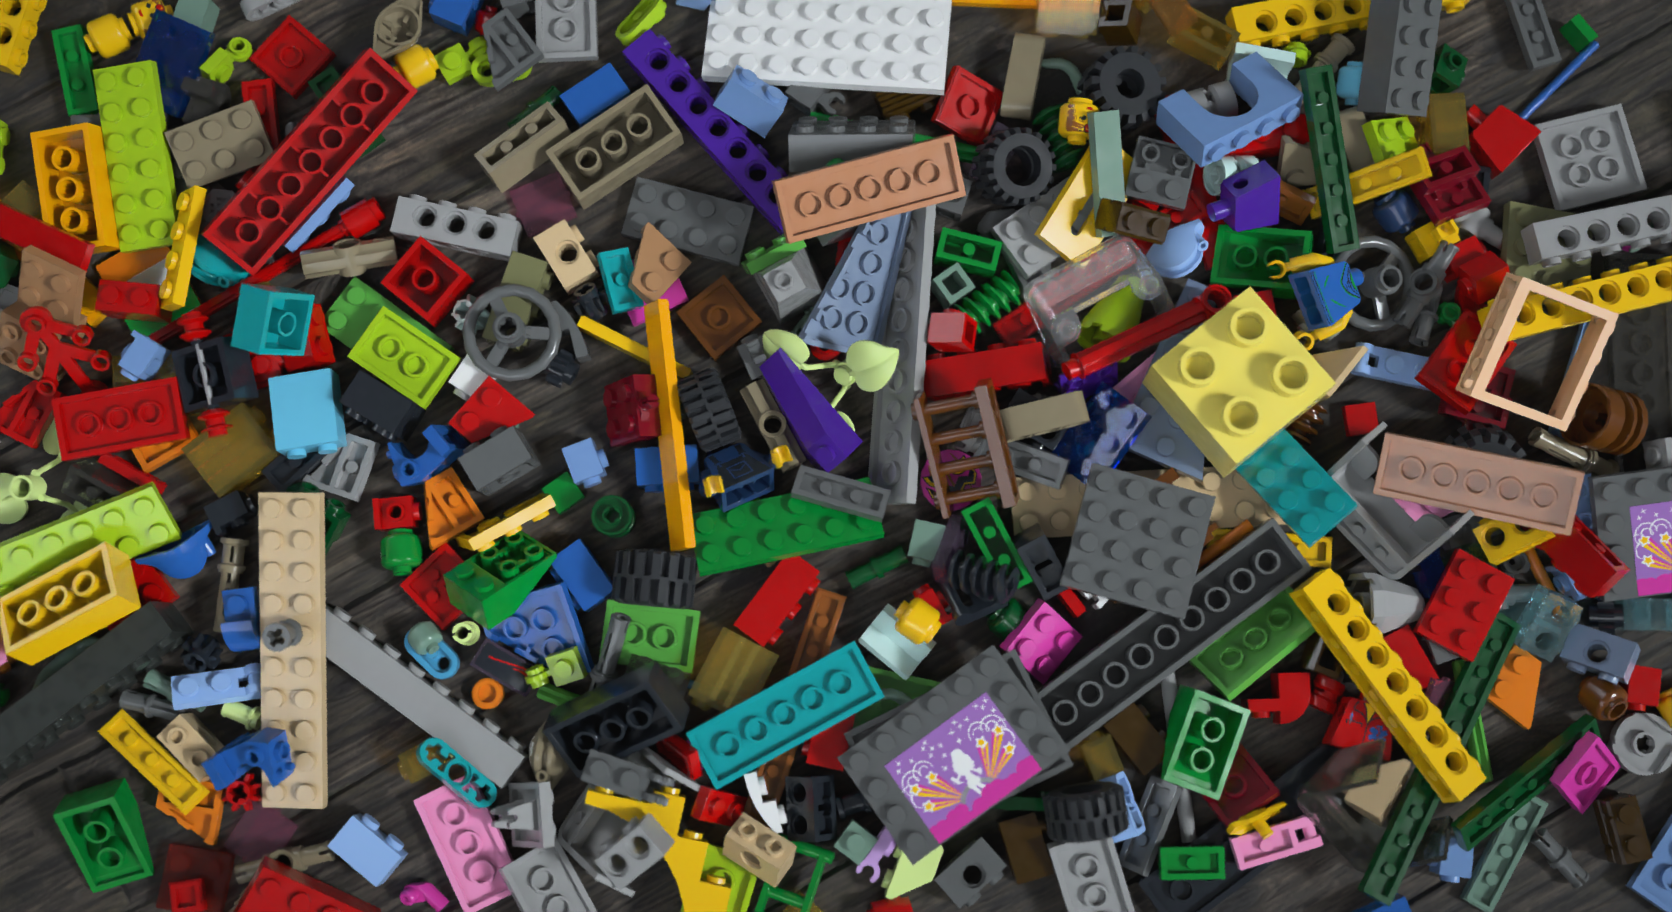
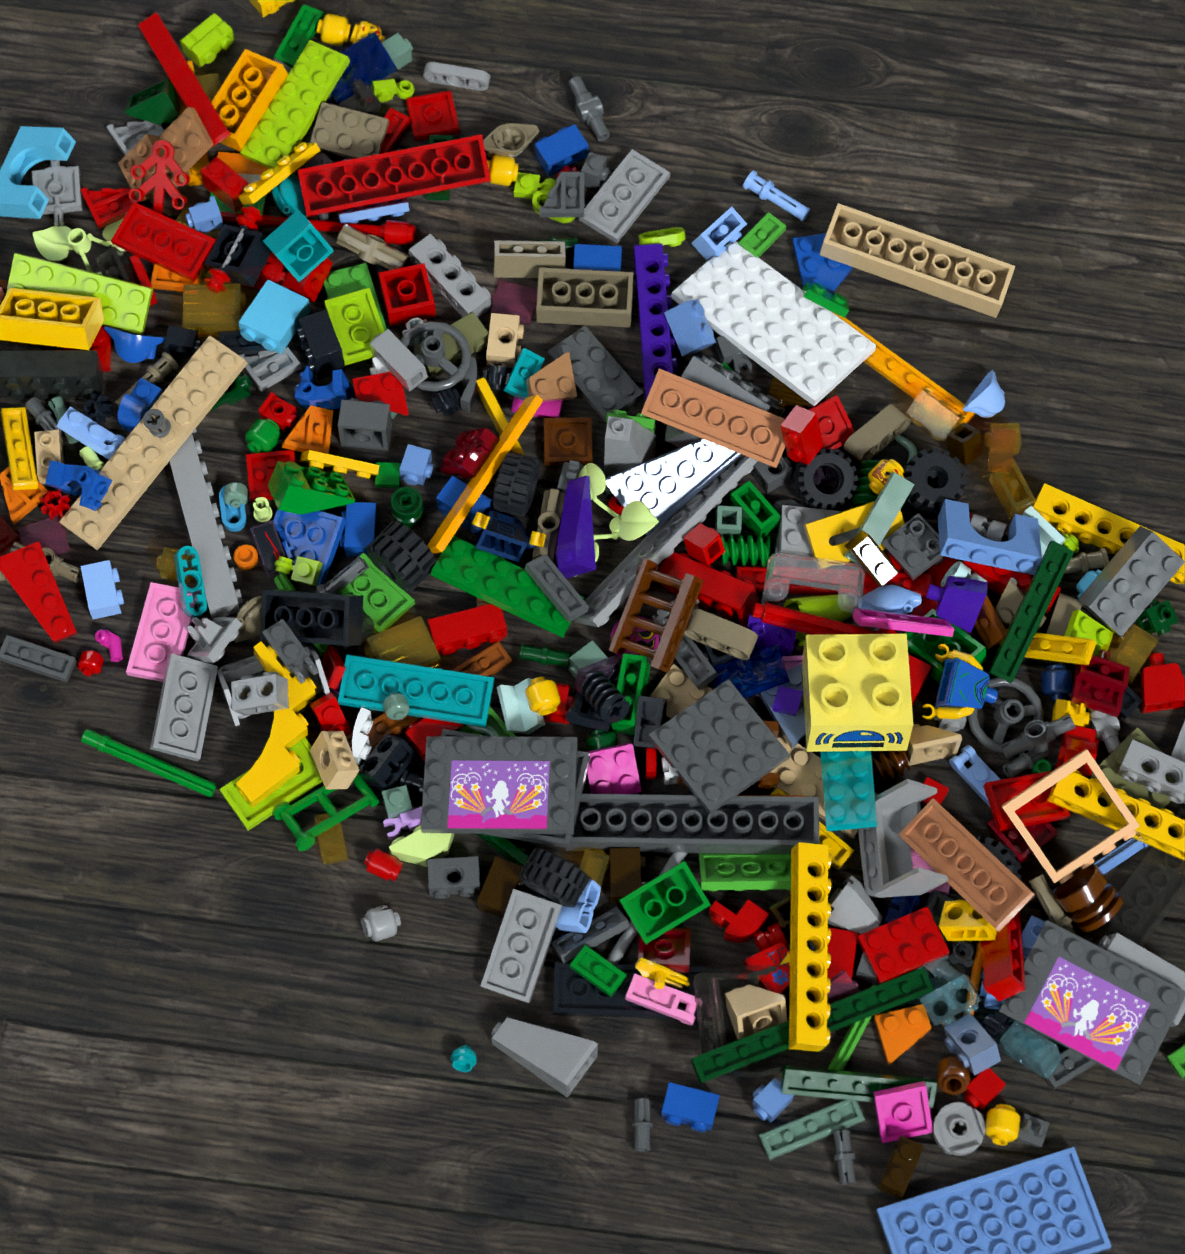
camera: 40 degrees right, 15 degrees down
none -> light grey brick [370,329,428,392]
none -> sand green piece [383,693,410,720]
none -> dark purple tile [772,685,803,717]
none -> red brick [780,405,824,465]
none -> dark pink tile [852,609,954,637]

